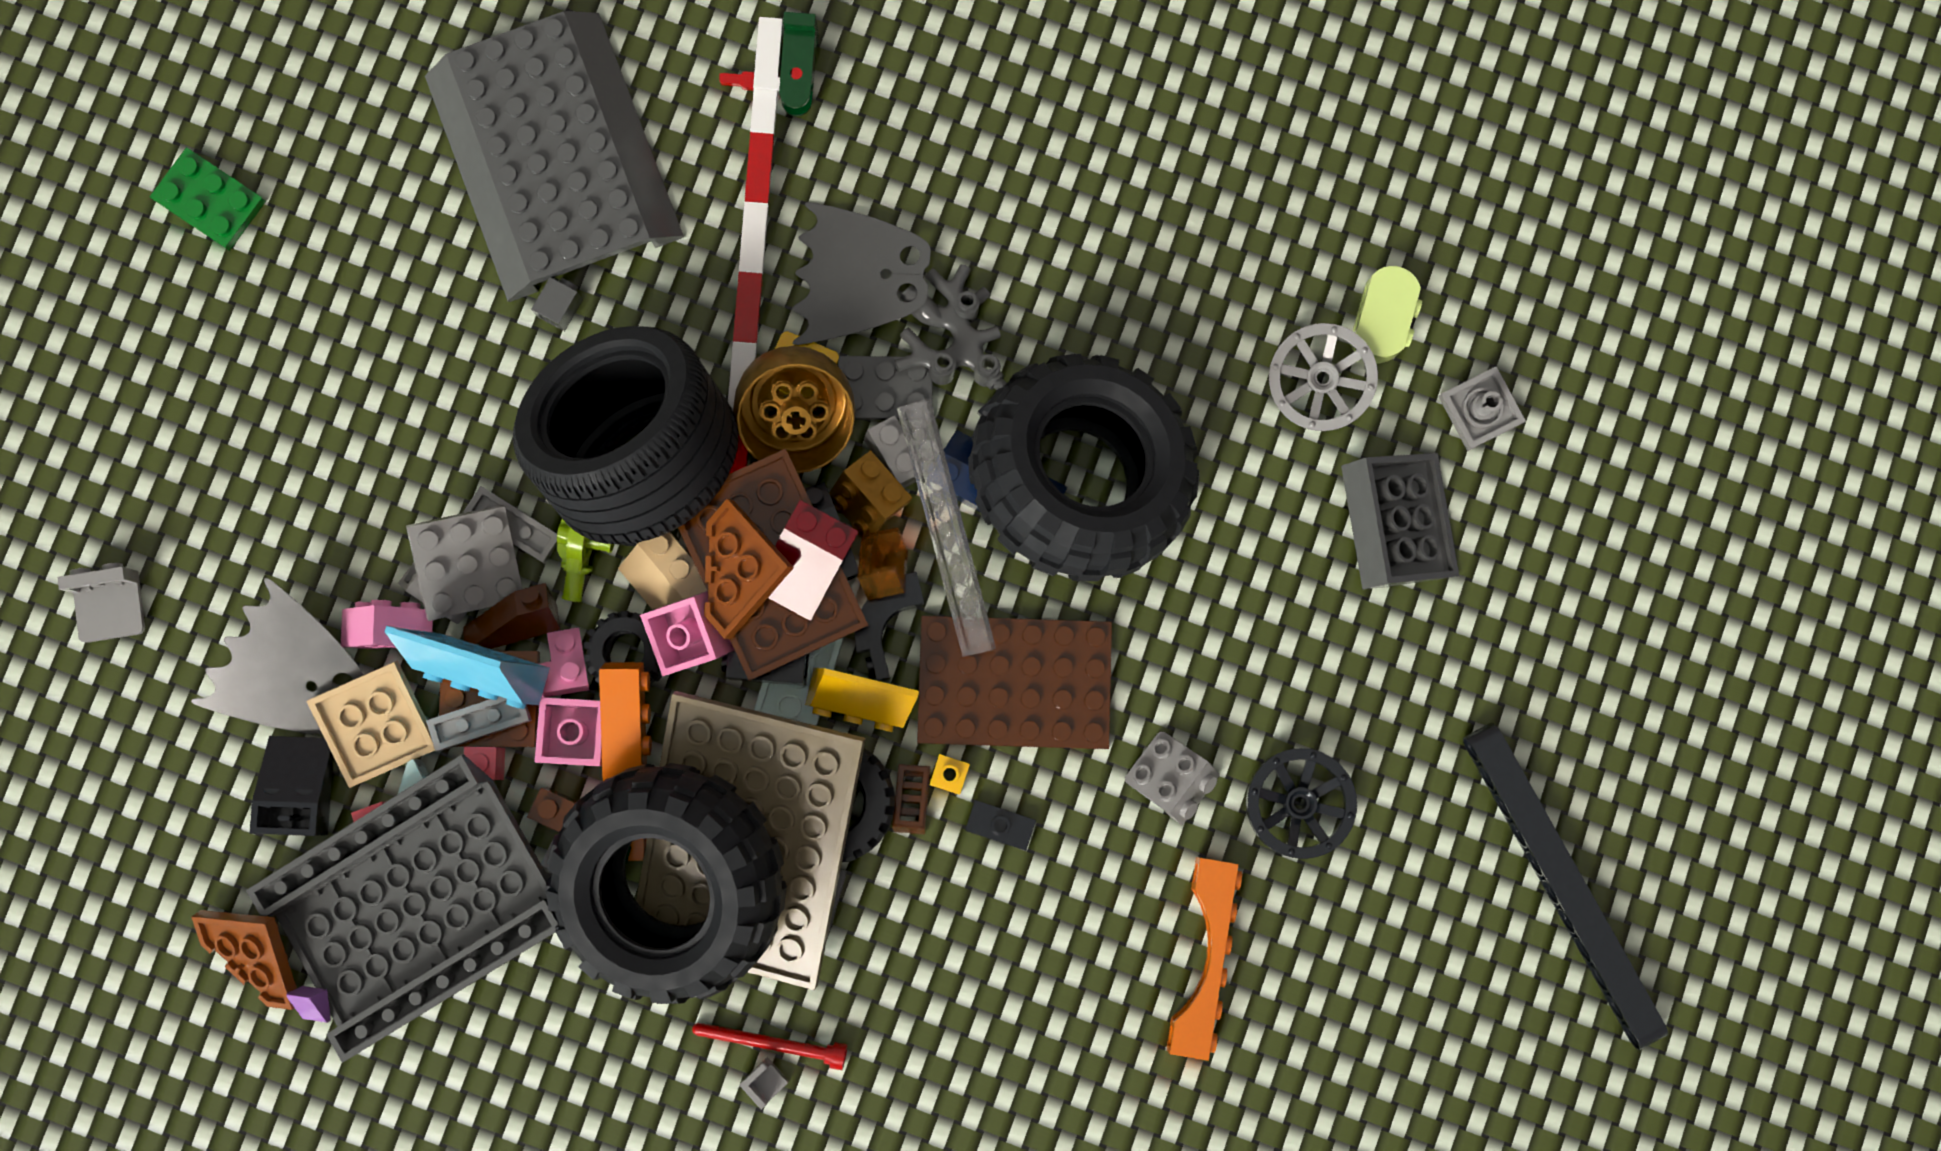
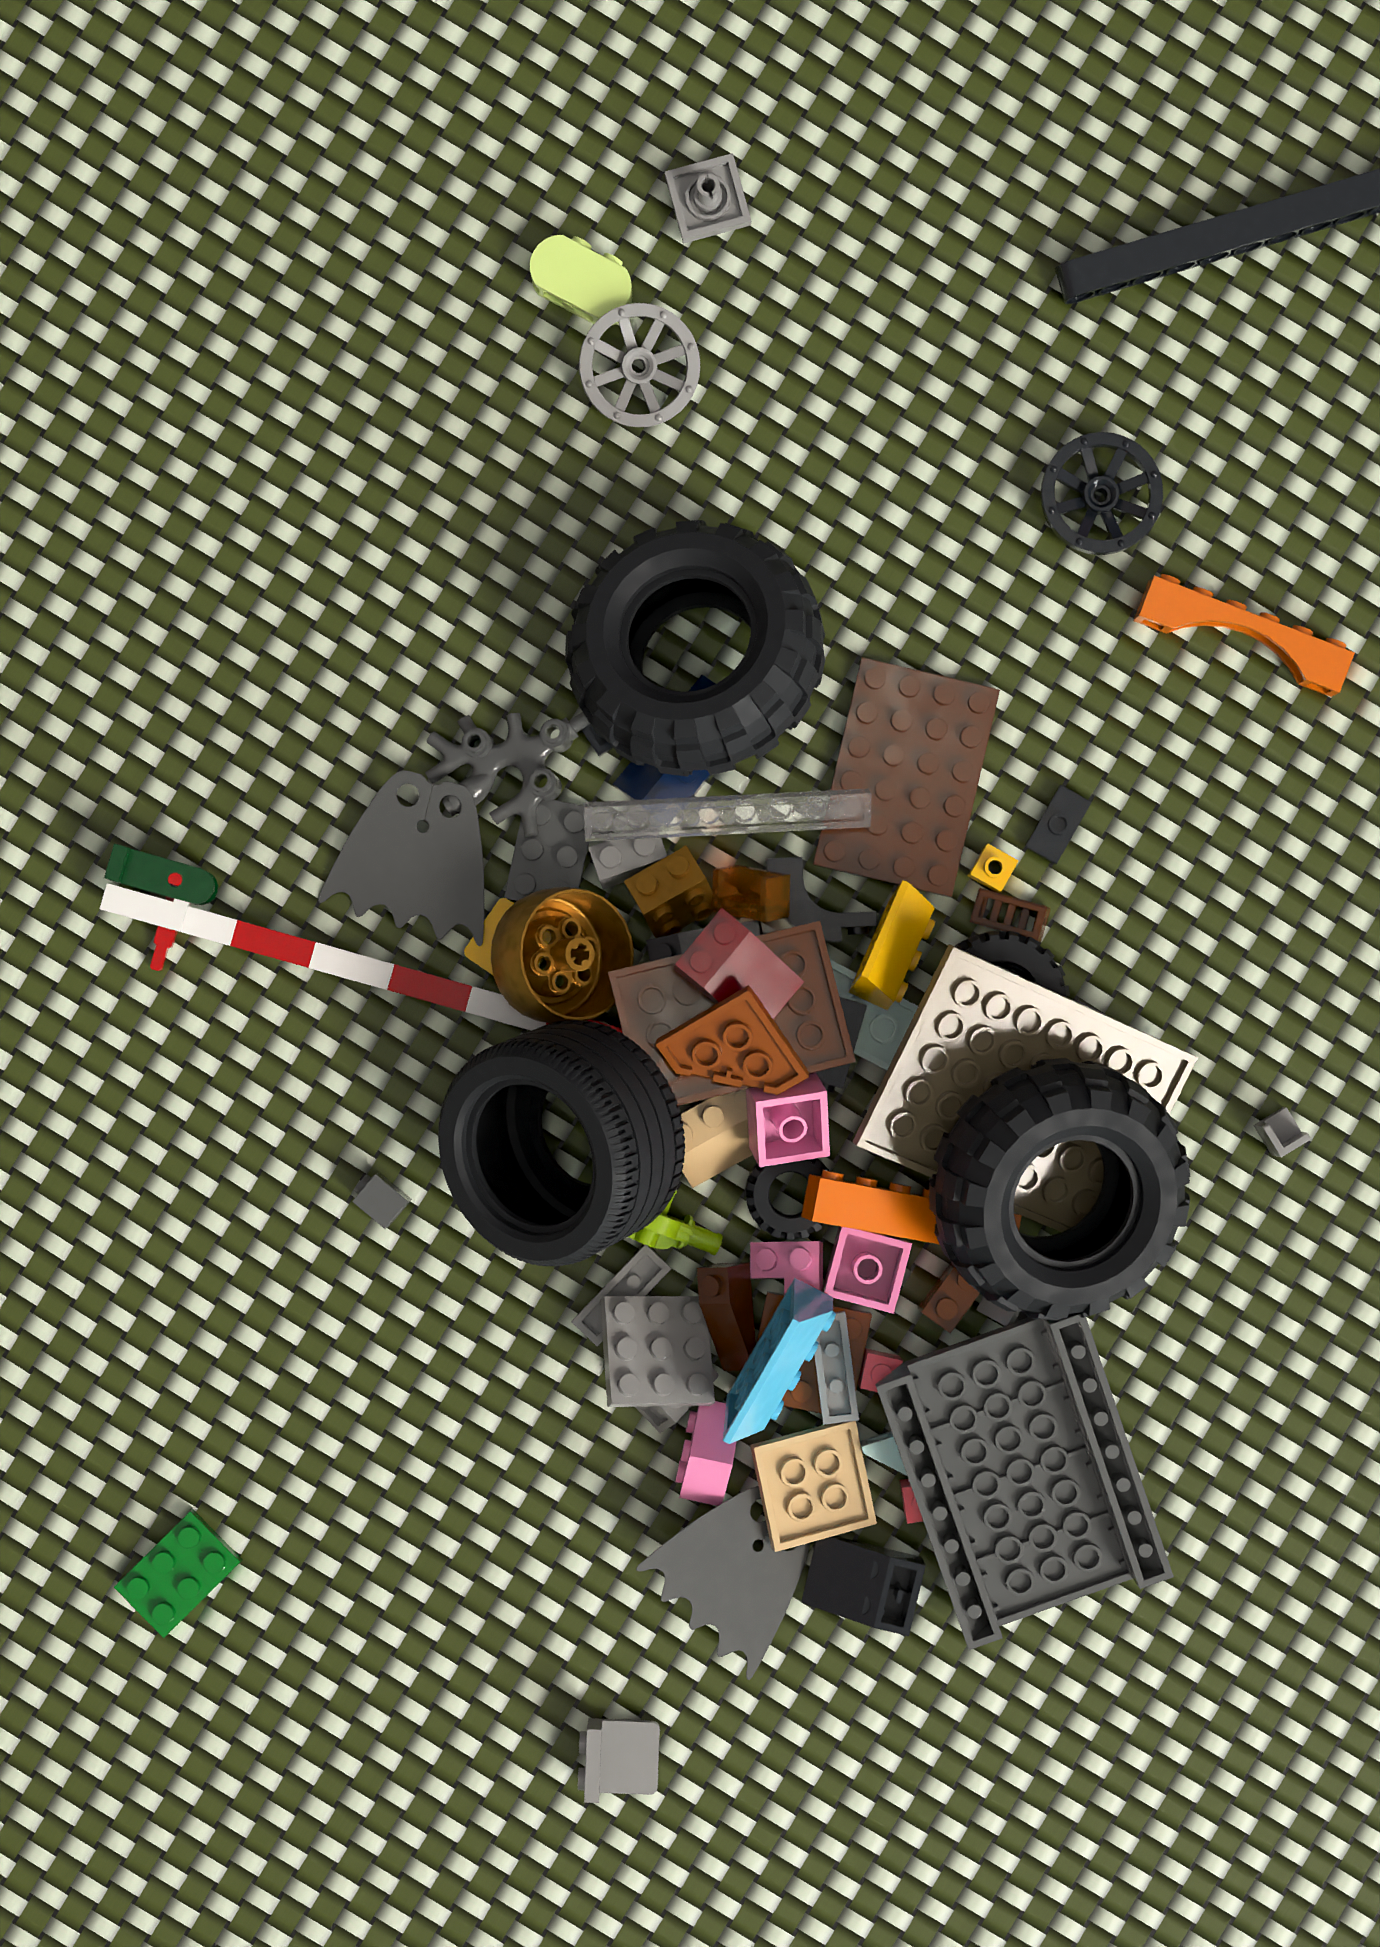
camera: 75 degrees left, 5 degrees up
dark orange plate [191,910,297,1010] -> none
medium lavender slope [286,986,331,1023] -> none
dark grey slope [425,11,684,302] -> none
red piece [692,1023,848,1071] -> none
light grey bracket [1125,732,1220,825] -> none
dark grey slope [1341,453,1459,590] -> none

